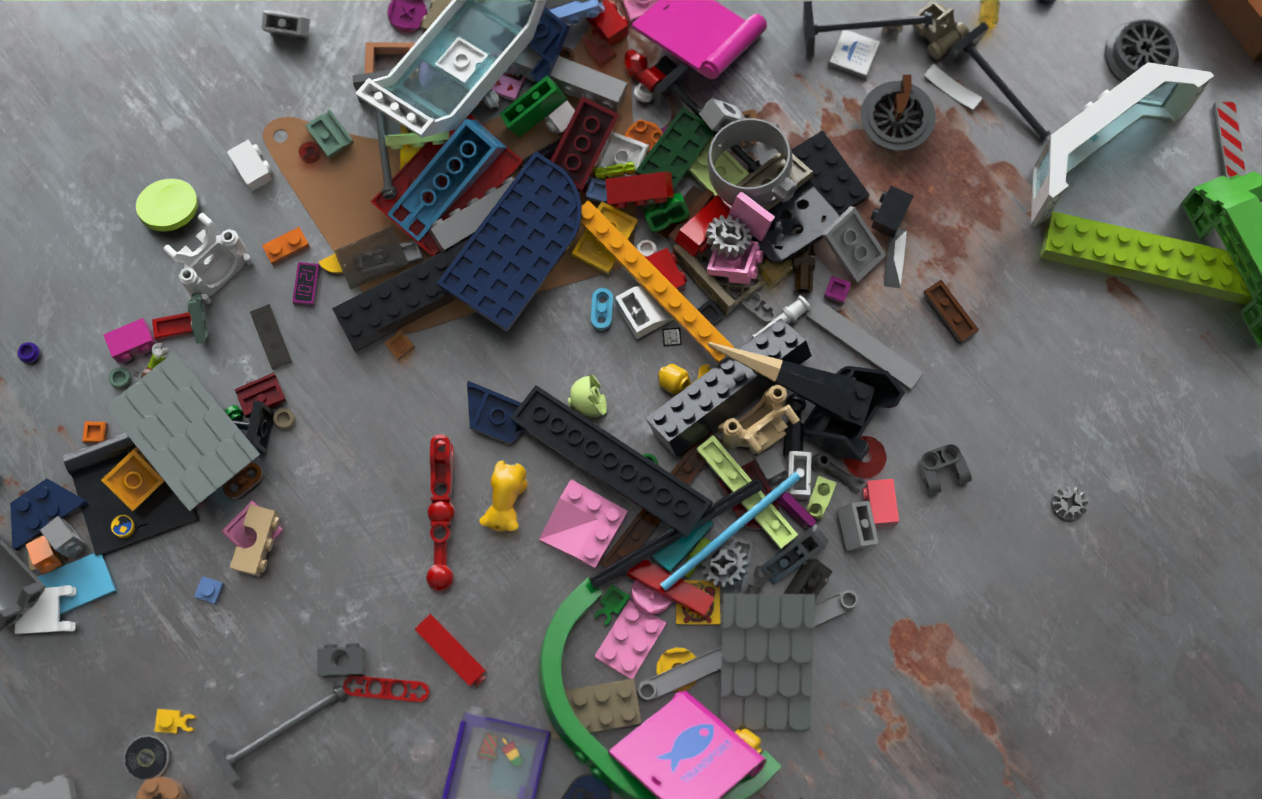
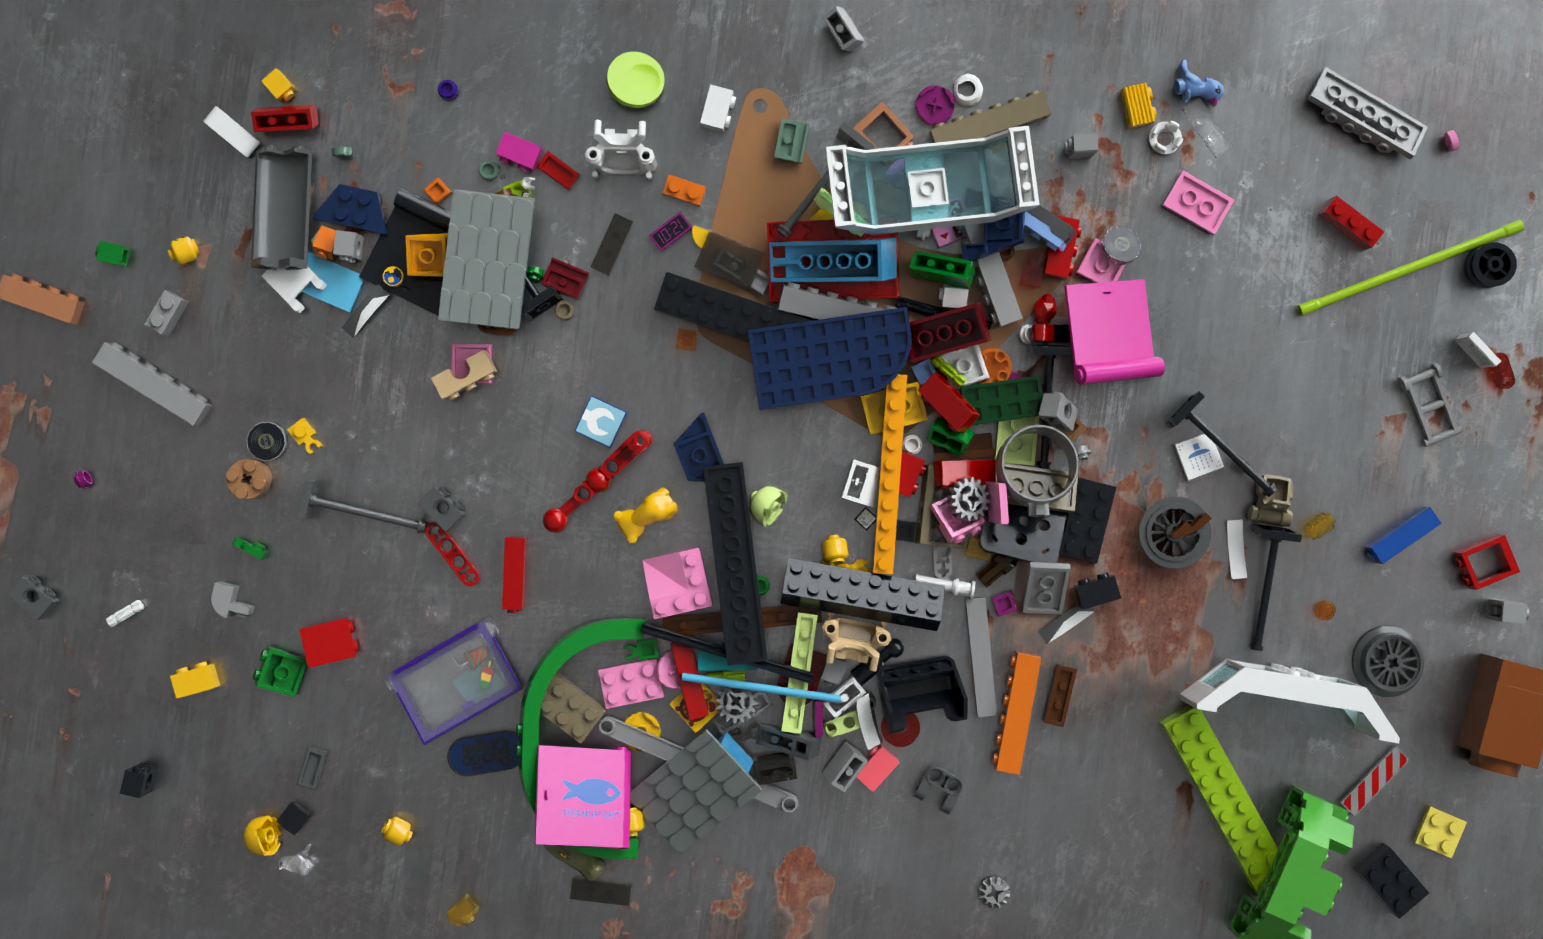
camera: 50 degrees right, 15 degrees up
sand green plate [187,293,208,344] -> none
medium blue plate [194,576,224,605] -> none
clear red tile [299,142,320,164] -> none
medium azure plate [591,288,613,331] -> none
black plate [707,342,875,429] -> none
none -> dark grey sticker [342,285,389,338]
none -> medium azure tile [575,396,627,448]
none -> white sticker [856,693,880,750]
none -> orange brick [992,651,1041,775]
none -> clear orange plate [1315,600,1336,620]

